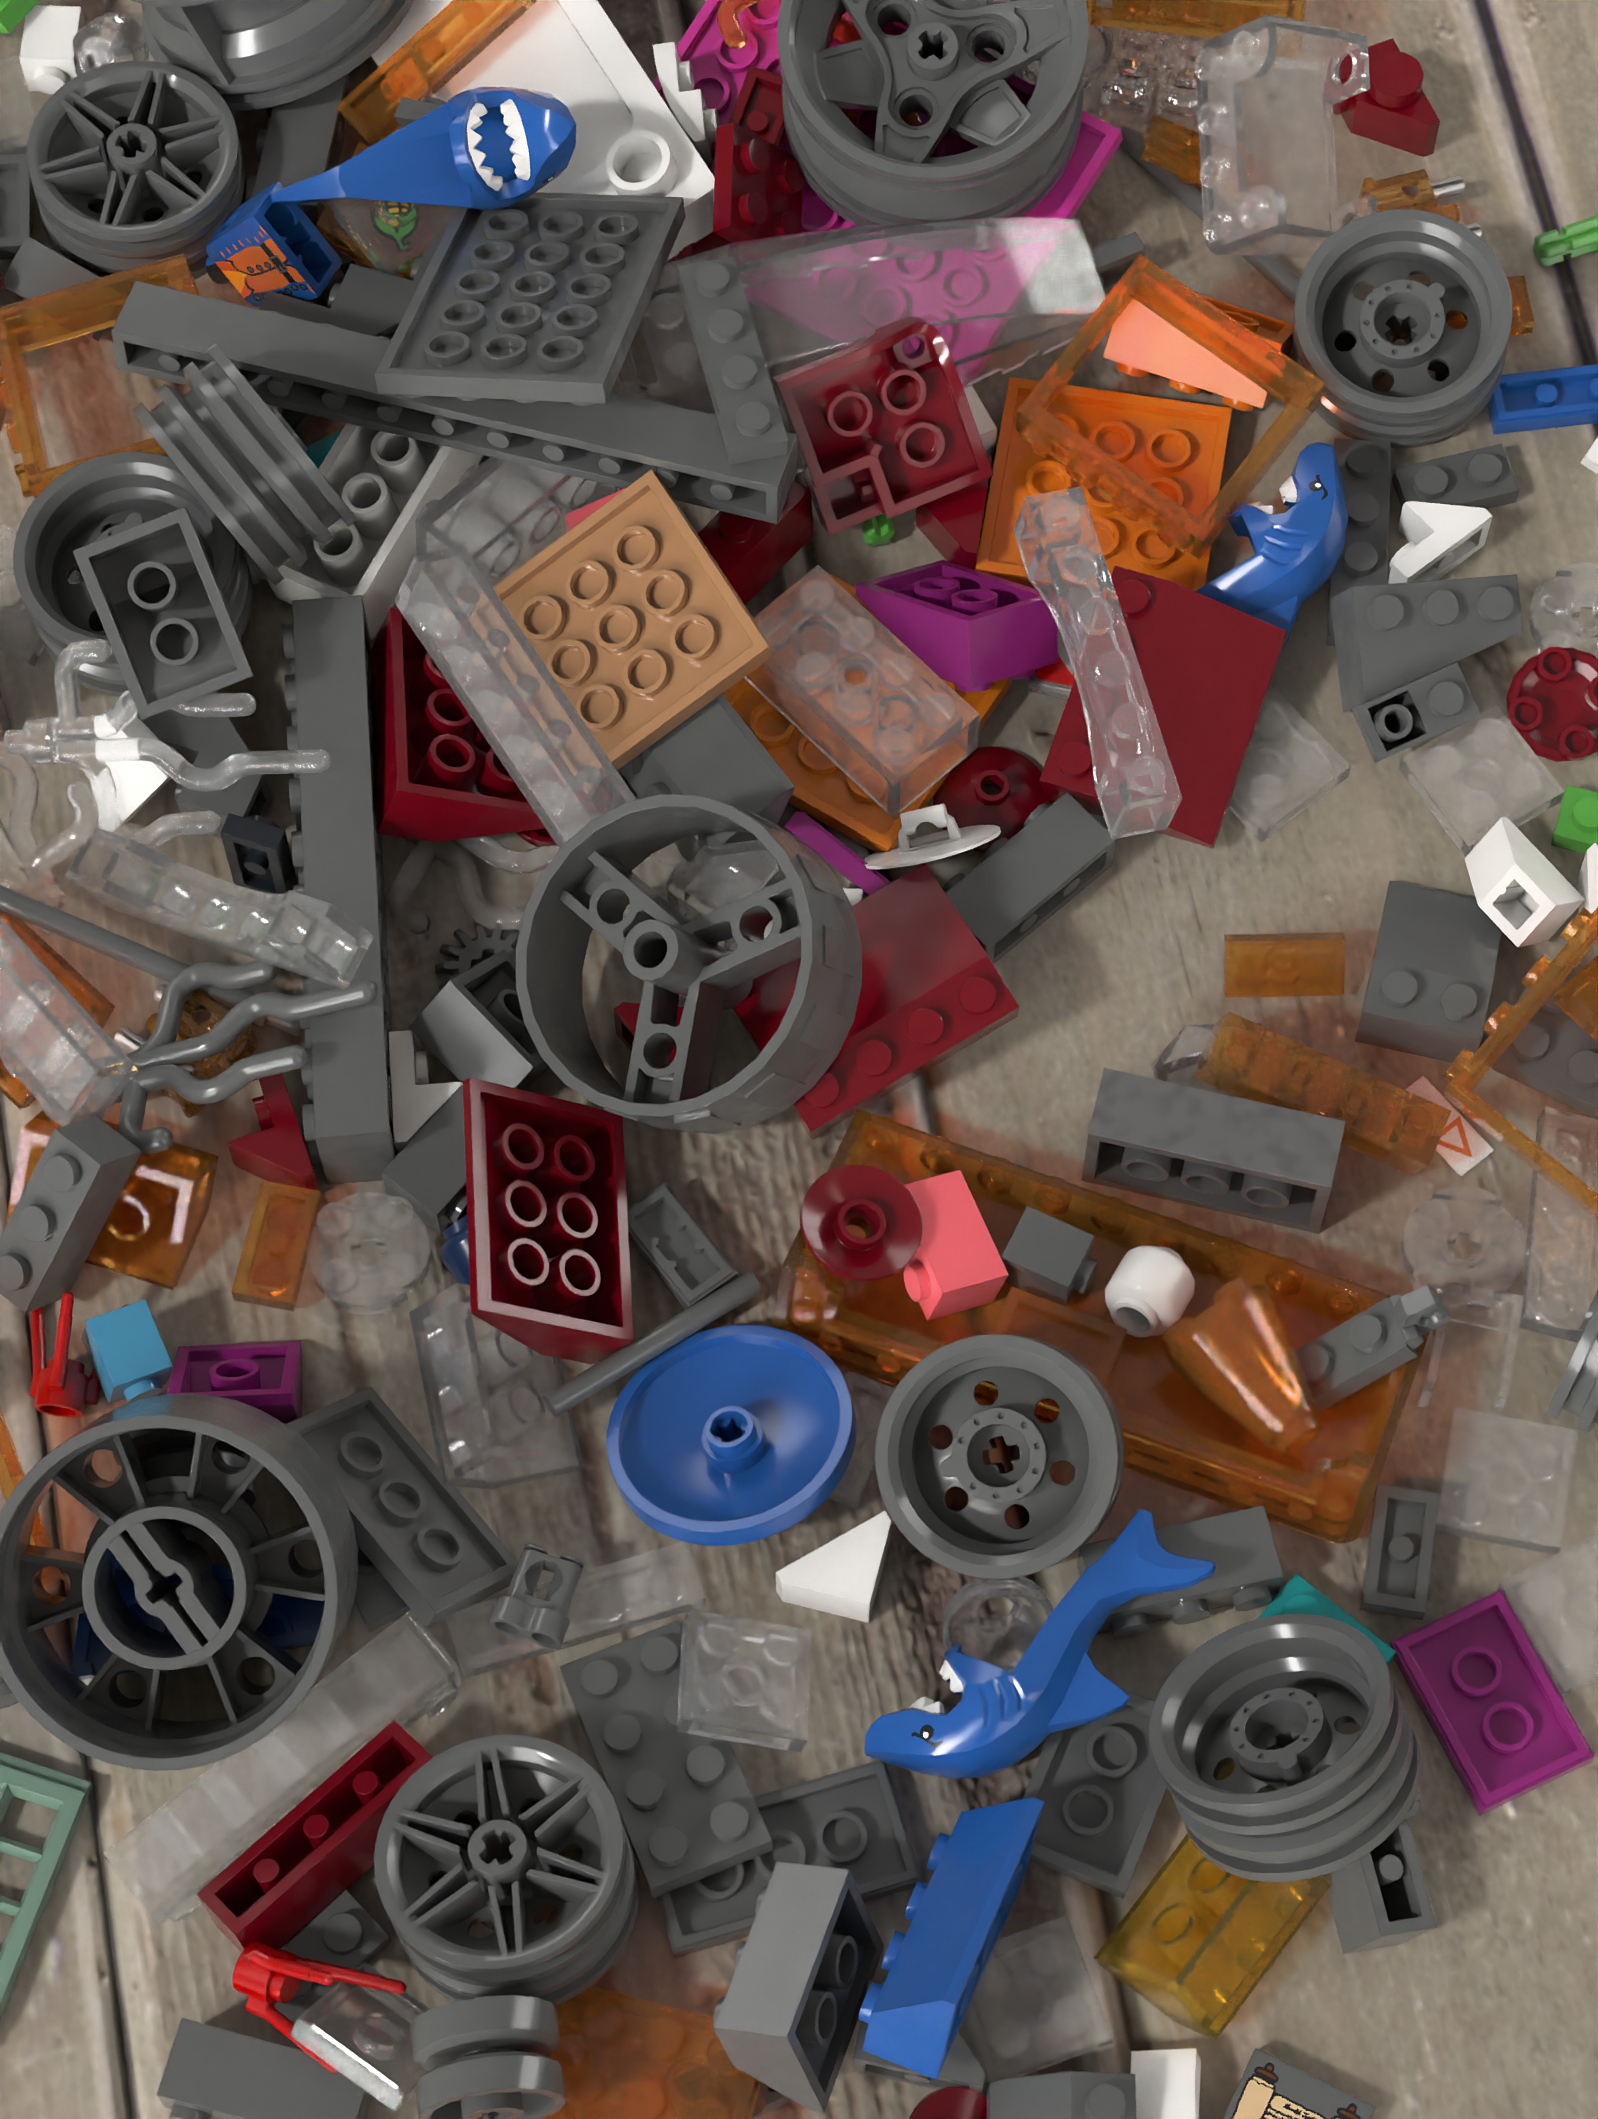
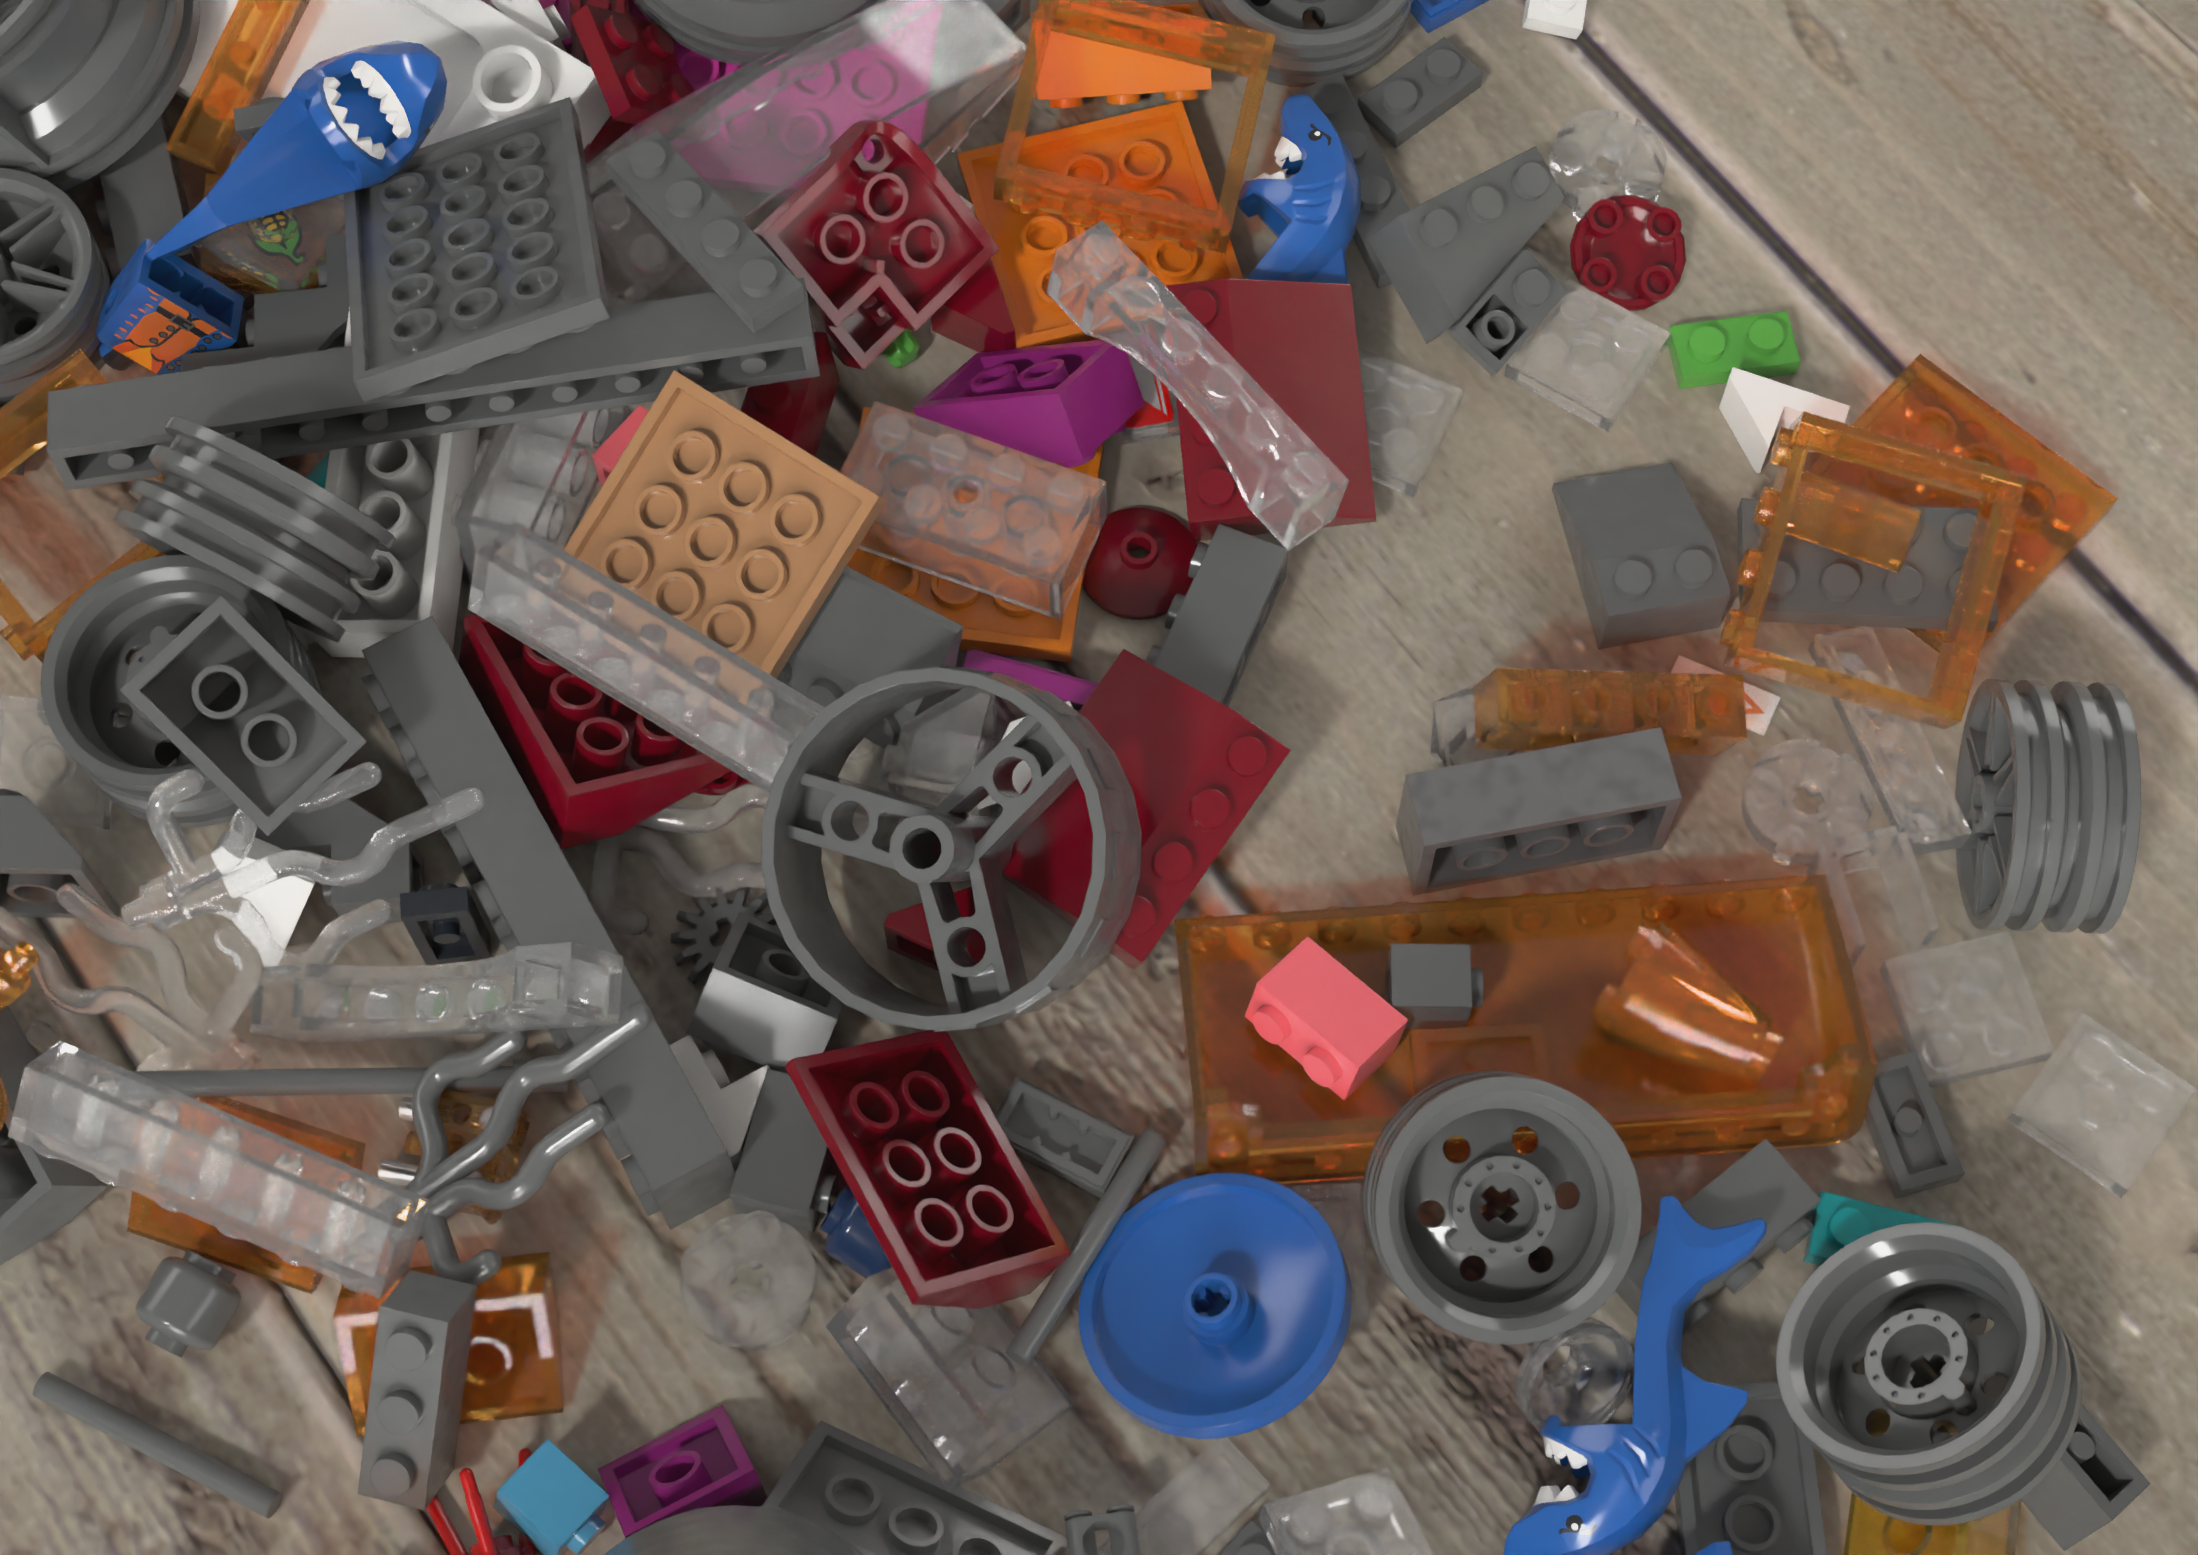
camera: 25 degrees left, 0 degrees up
dark red slope [228,1073,320,1200] -> none
clear orange plate [231,1180,322,1311] -> none
white slope [776,1511,891,1623] -> none
dark red dish [800,1165,923,1281] -> none
white shield [864,803,1001,869] -> none
white head [1105,1245,1195,1337] -> none
clear orange plate [1223,932,1346,998] -> none
dark grey hinge [1282,1284,1452,1415] -> none
white slope [1388,501,1492,584] -> none
magenta tile [1389,1589,1595,1816] -> none
white slope [1465,816,1585,947] -> none

